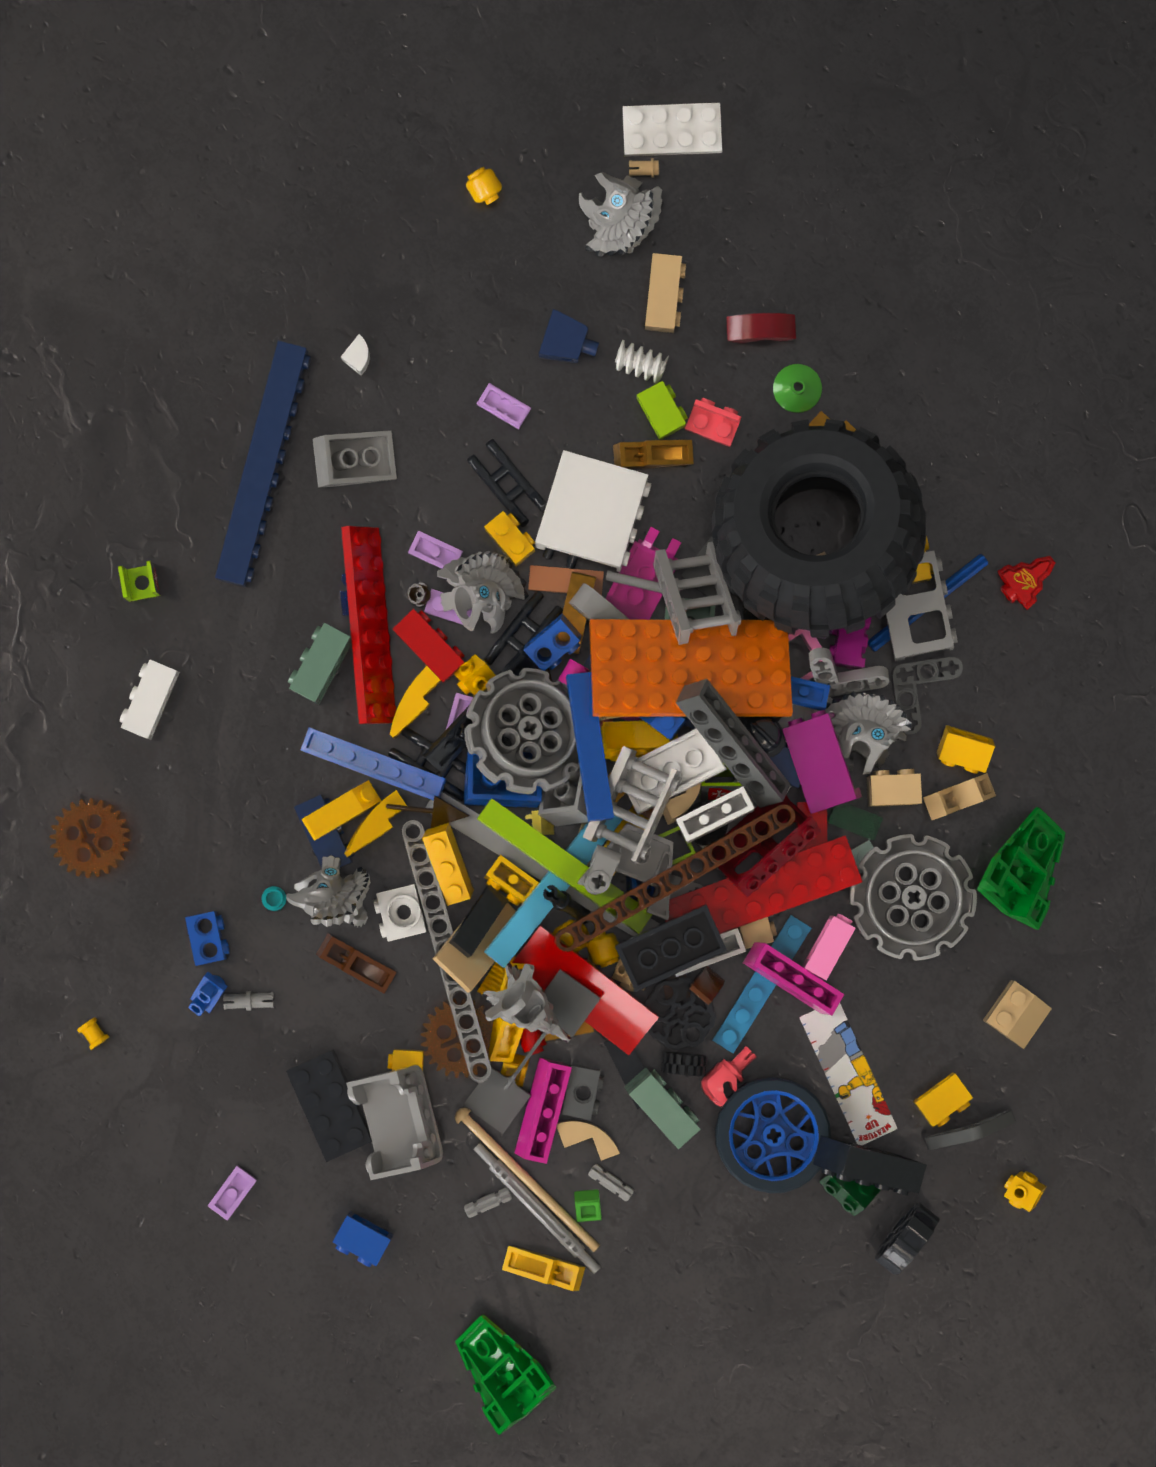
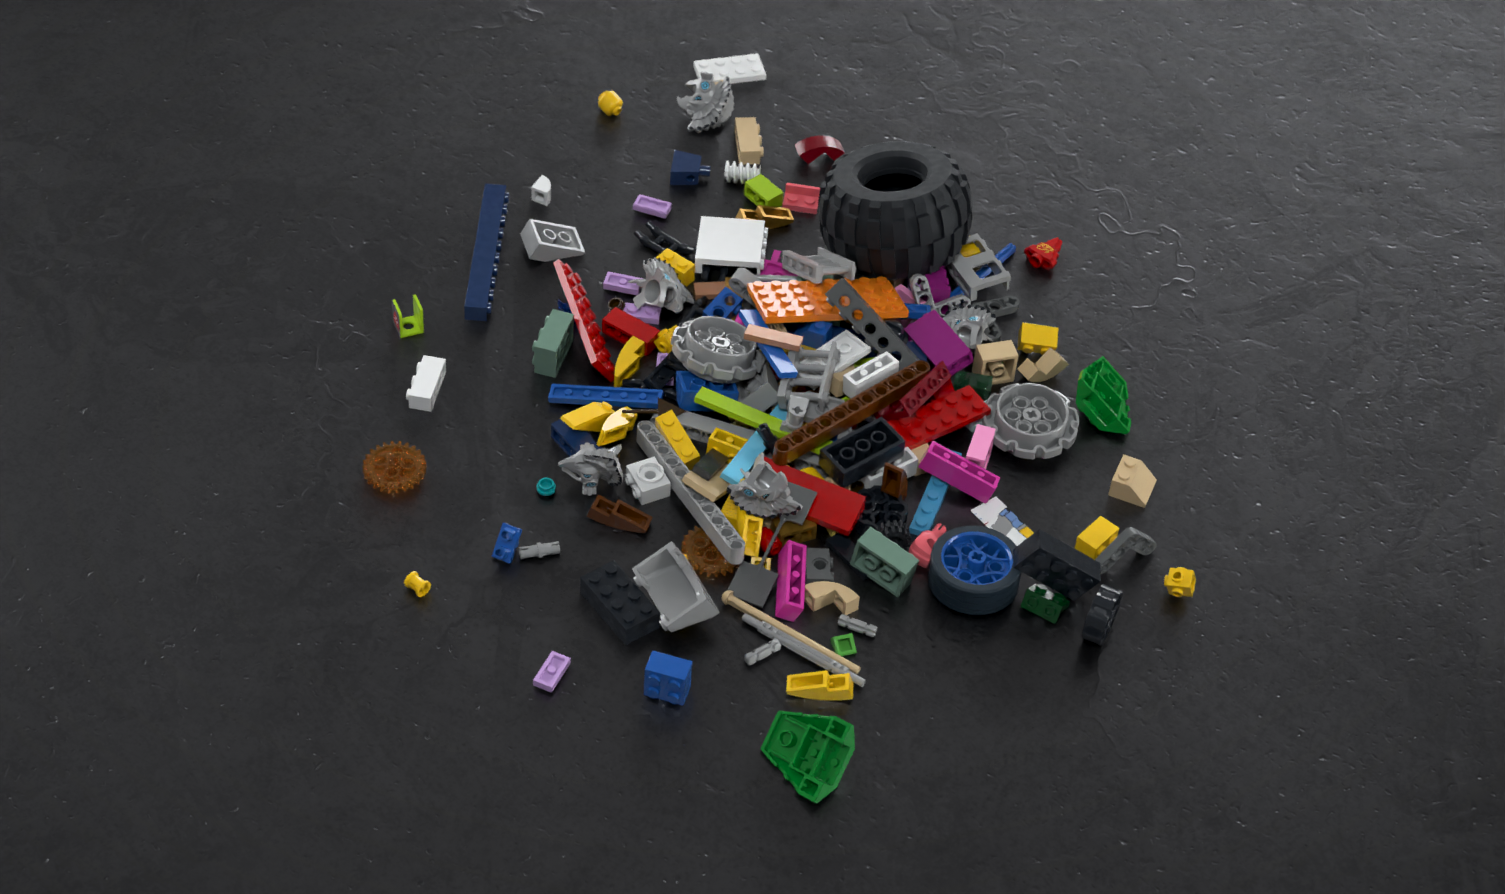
camera: 15 degrees left, 40 degrees down
blue brick [185,911,230,966] -> none
none -> tile [744,324,803,352]

